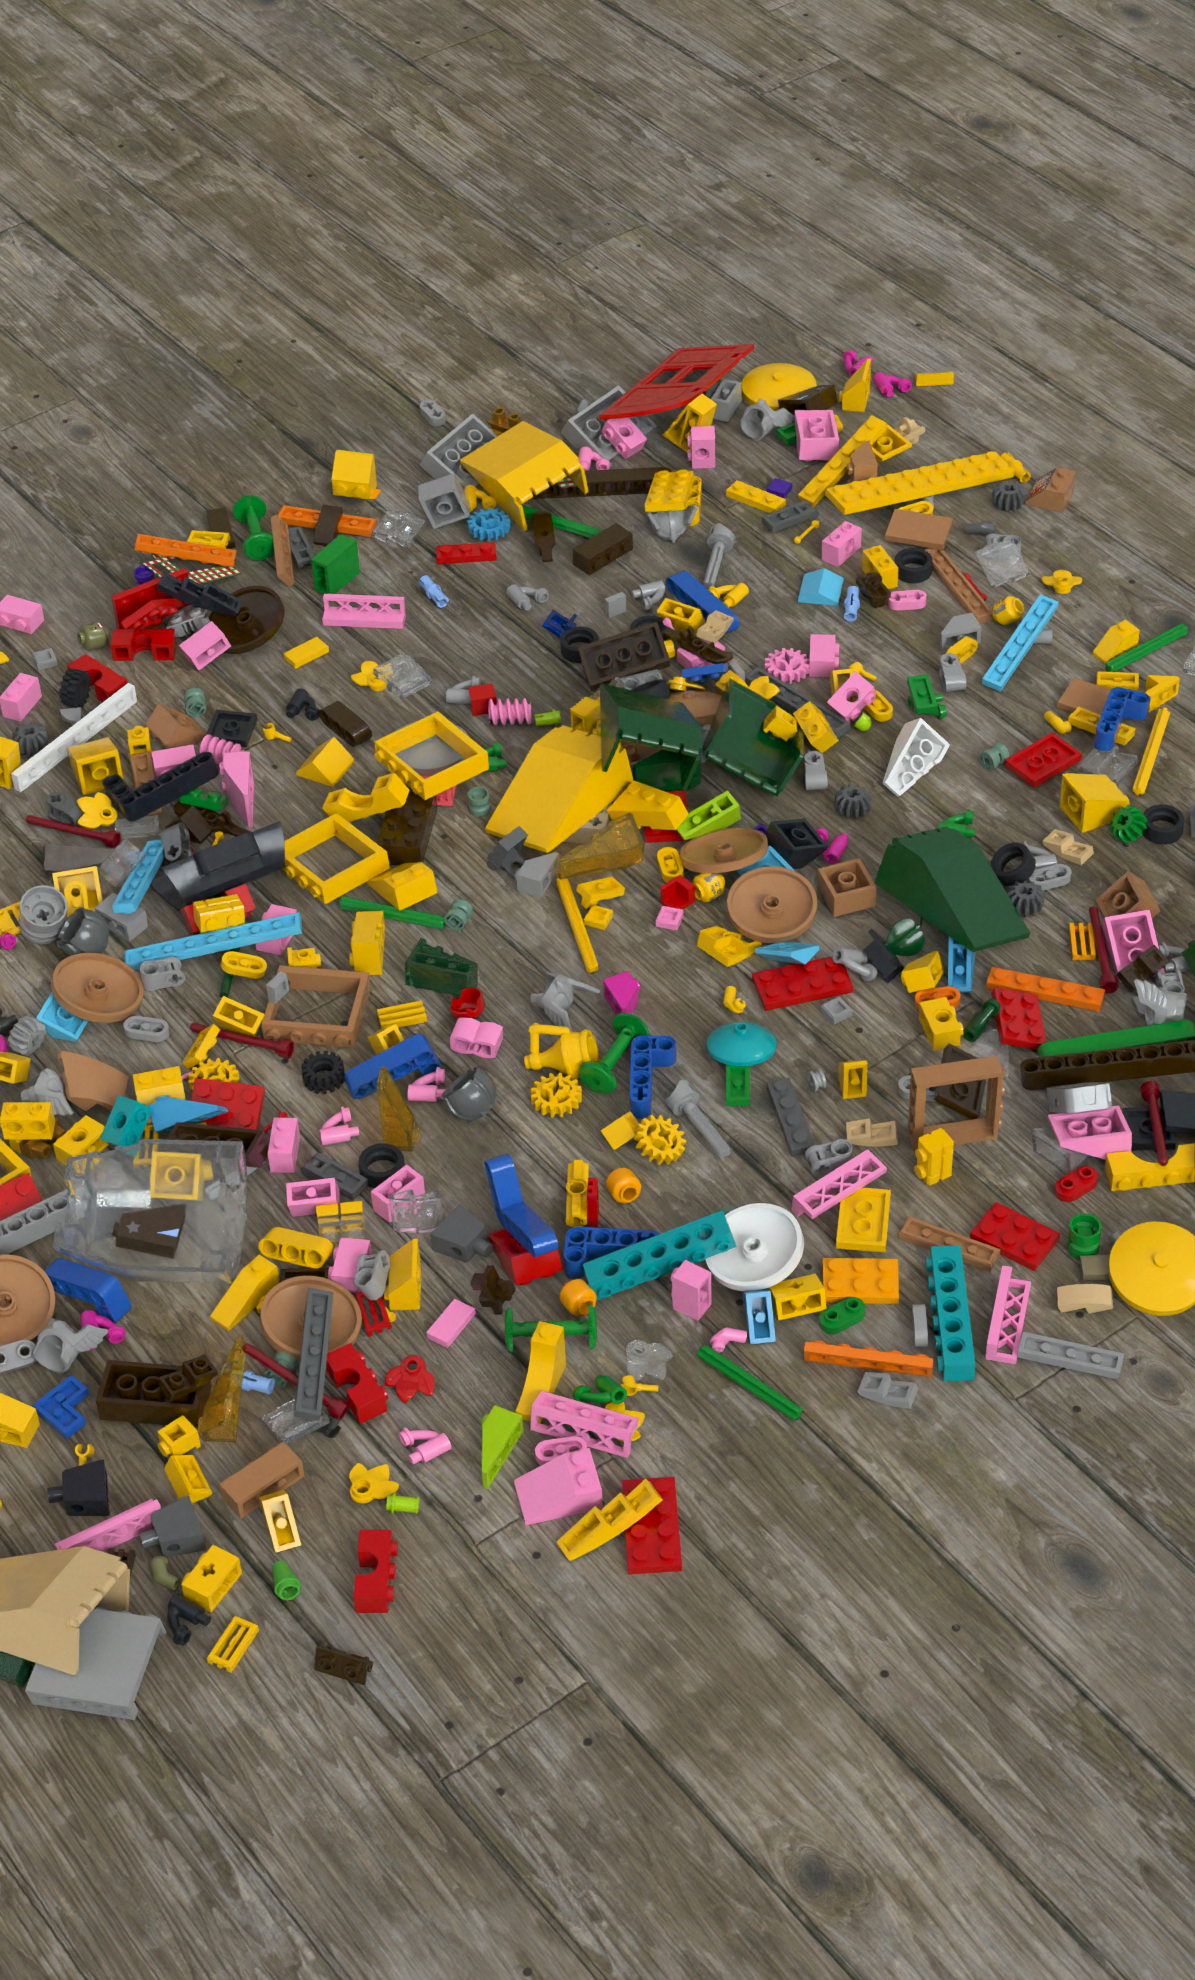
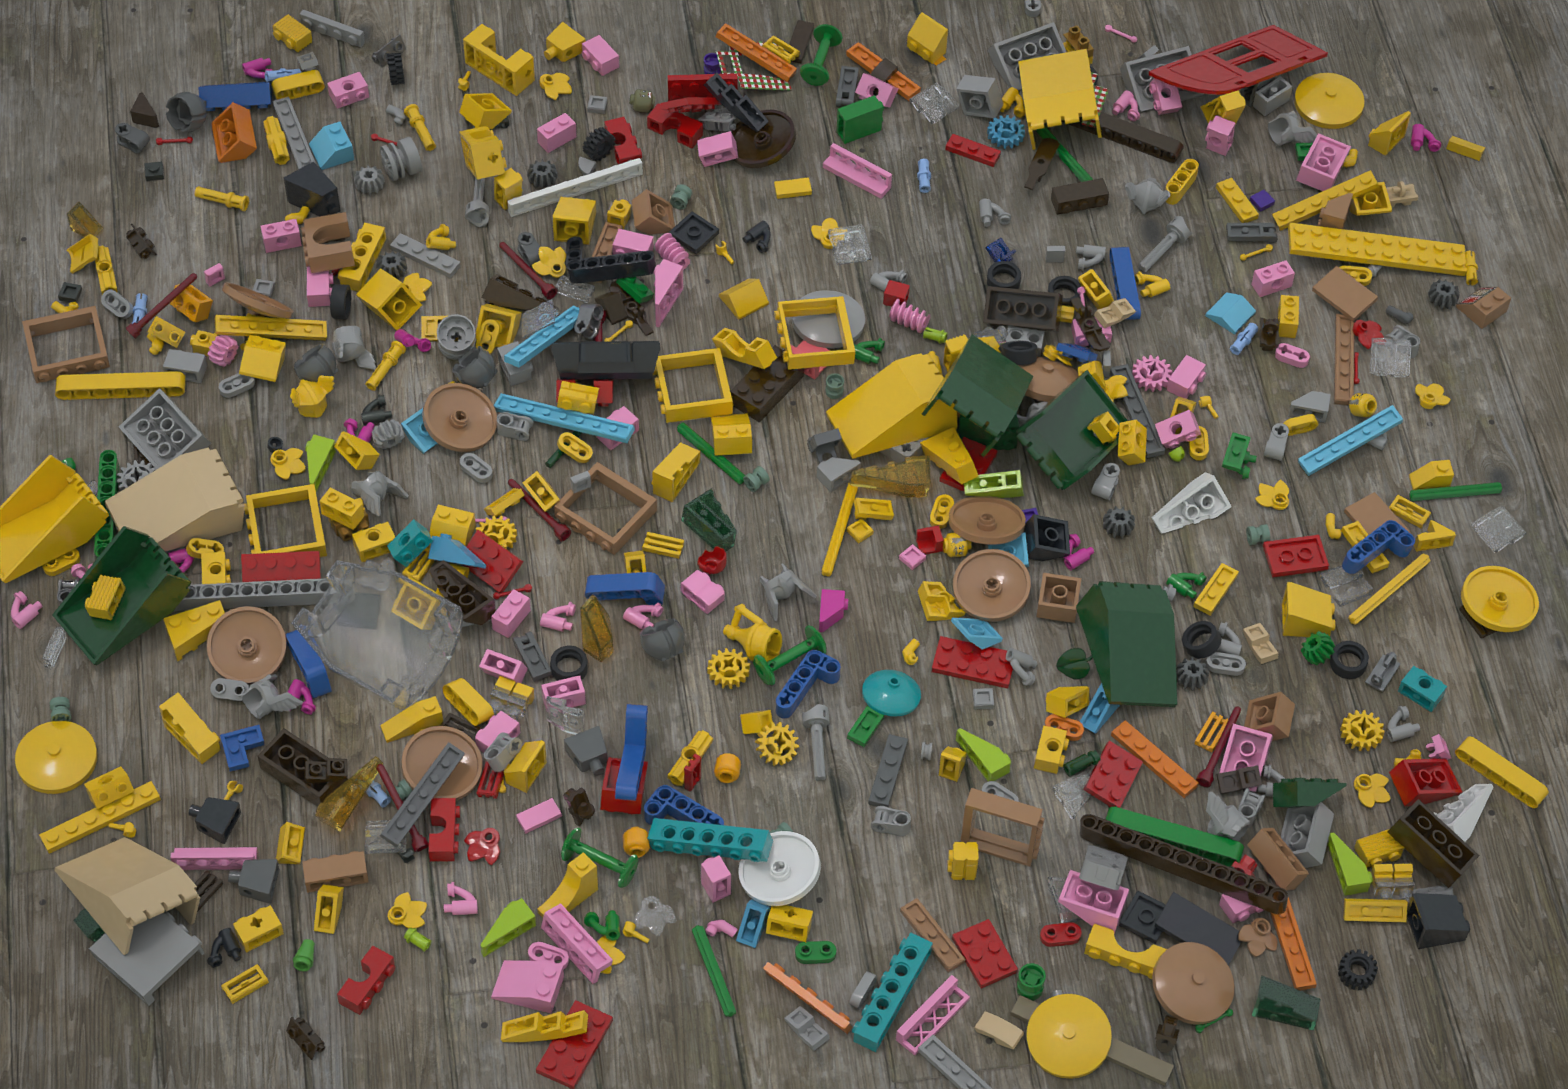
camera: 25 degrees right, 10 degrees up
medium nougat slope [58,1051,129,1112] -> none
dark brown slope [112,1204,186,1259] -> none
olive arm [150,1555,181,1590] -> none
yellow brick [157,1415,201,1457] -> none
medium nougat tile [271,515,294,587] -> none
yellow brick [287,947,321,968] -> none
black tyre [301,1051,345,1094] -> none
dark brown beam [319,701,372,747] -> none
yellow plate [645,469,694,512] -> none
dark brown slope [778,385,838,416] -> none
bright pink fence [791,1149,887,1219] -> none
light orange plate [823,1258,899,1304] -> none
yellow plate [836,1188,891,1253] -> none
dark pink plant [843,350,873,377] -> none
tan slope [846,1118,898,1147] -> none
black panel [863,929,905,983] -> none
black tyre [895,548,932,583] -> none
dark brown plate [934,1043,986,1119] -> none
dark red piece [1140,1081,1168,1166] -> none
none -> bright pink brick [855,73,899,108]
none -> lime slope [956,728,1011,782]
none -> bright pink hinge [1105,25,1137,43]
none -> yellow plate [1193,563,1239,616]
none -> yellow plate [1255,480,1289,510]
none -> red plate [1352,320,1385,349]

